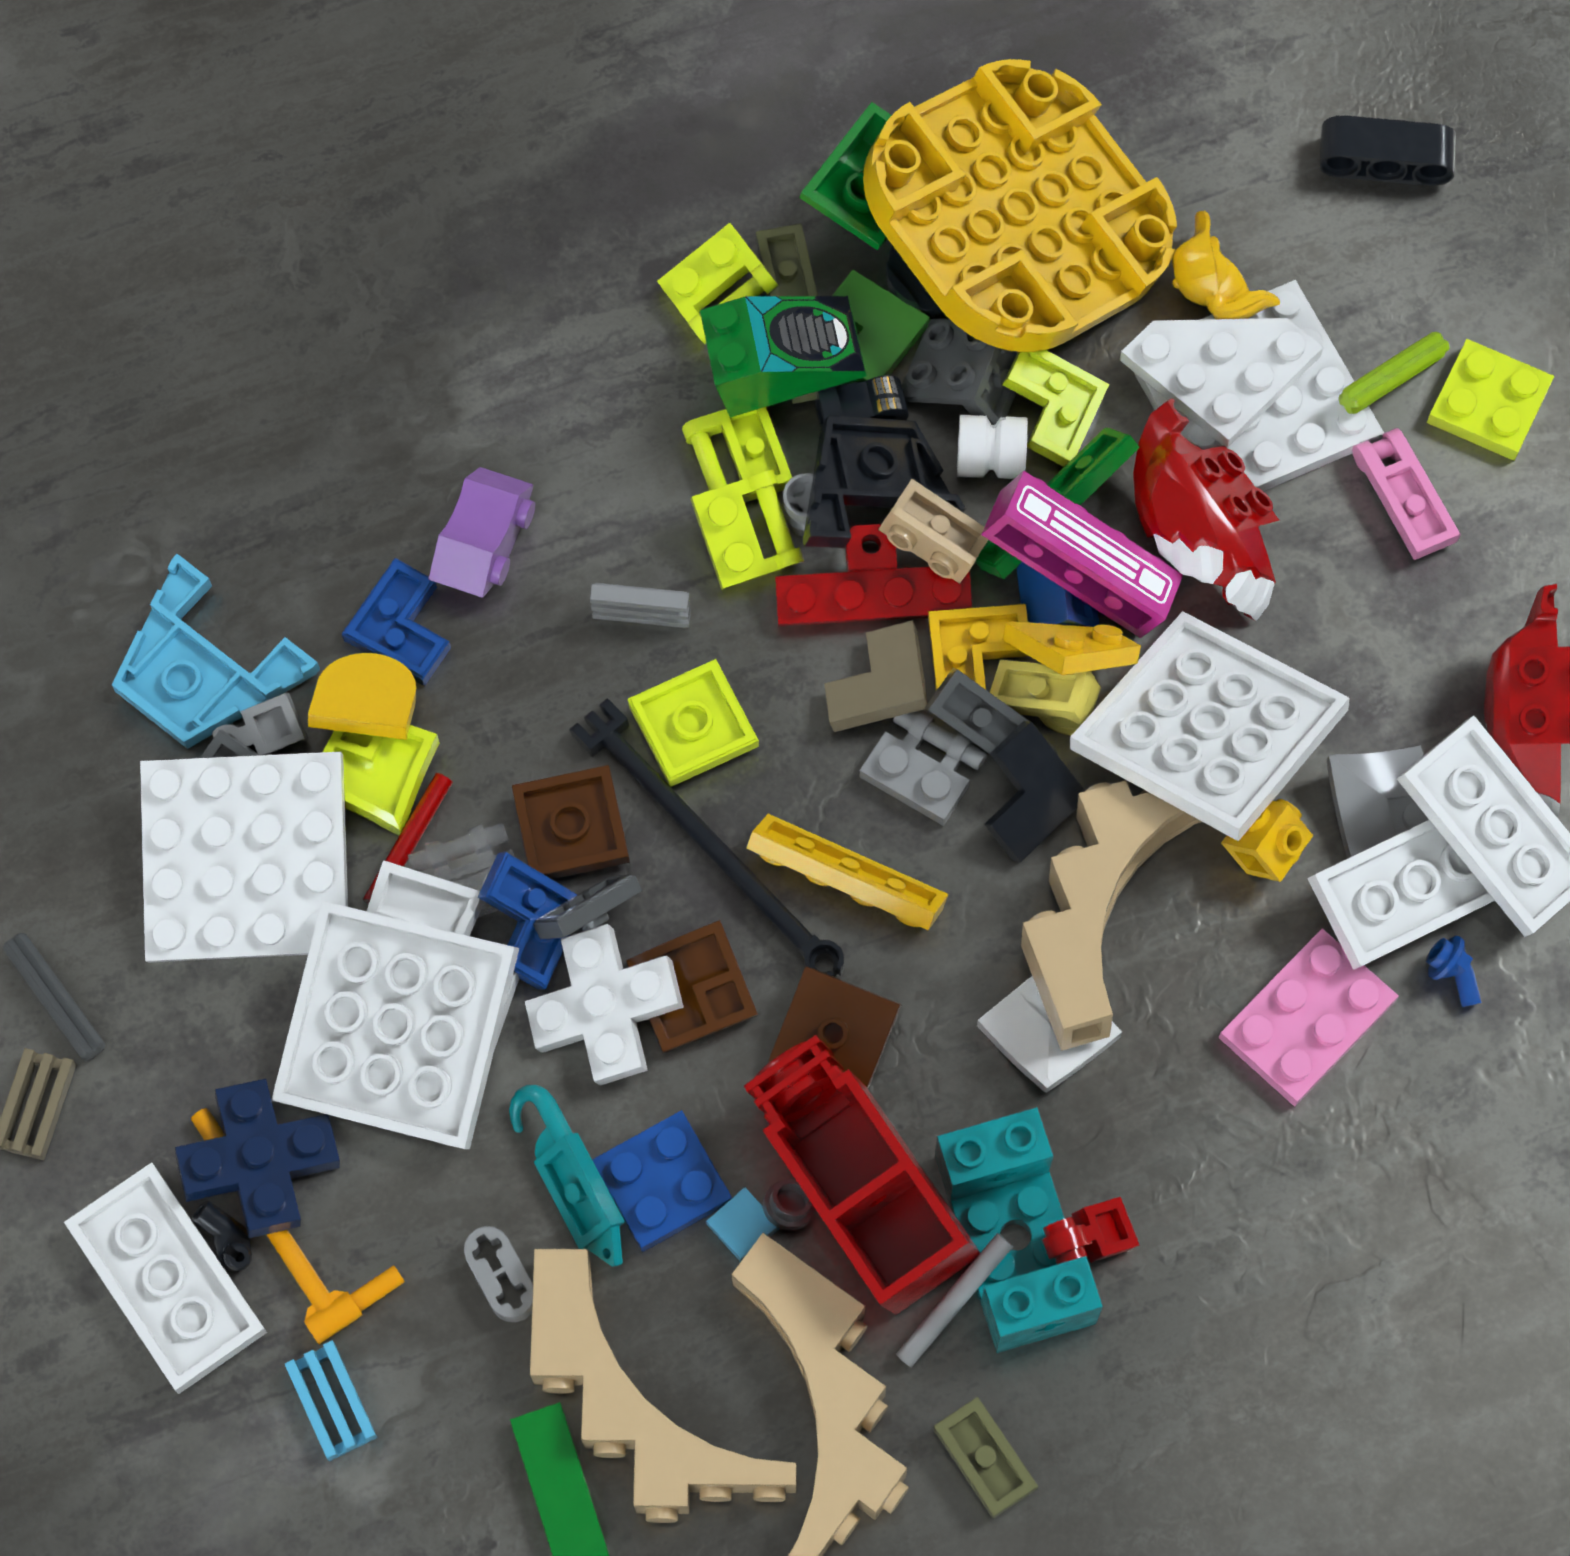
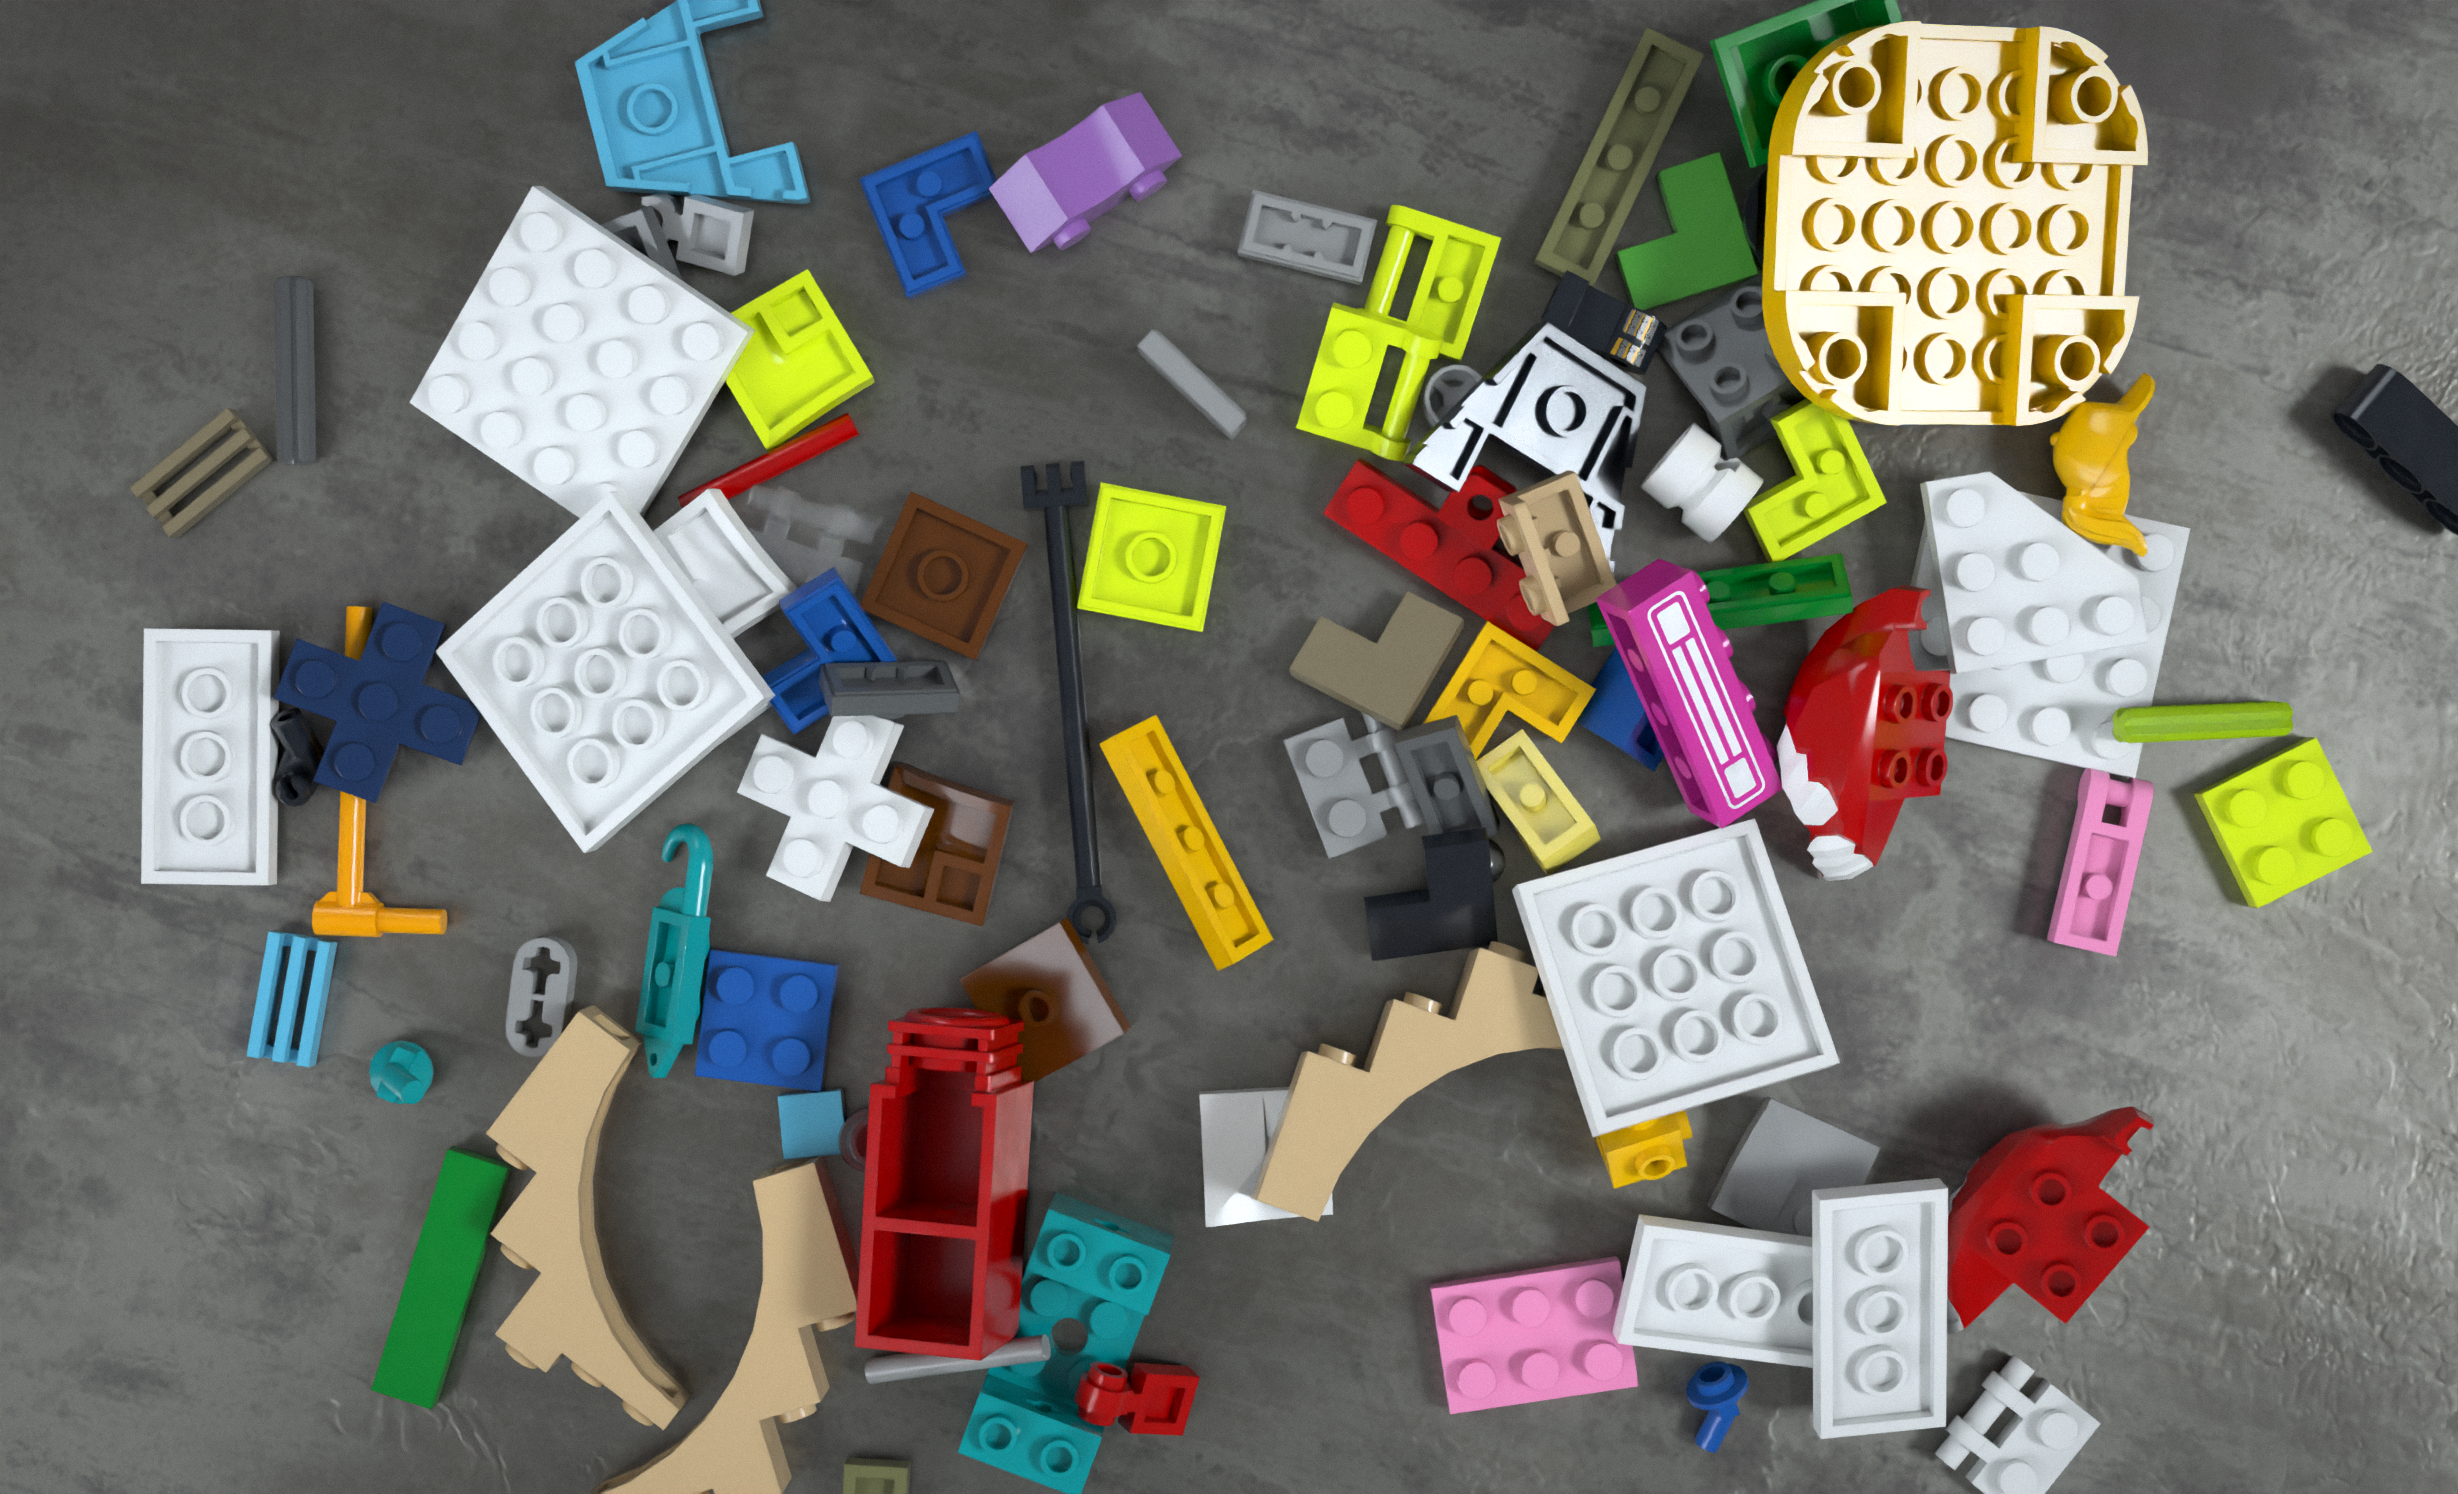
camera: 45 degrees right, 20 degrees up
yellow tile [308,653,416,740] -> none
neon yellow plate [657,223,779,345] -> none
slope [700,296,867,417] -> none
yellow wing [1003,621,1141,675] -> none
none -> teal plate [369,1040,434,1104]
none -> light grey plate [1238,190,1377,286]

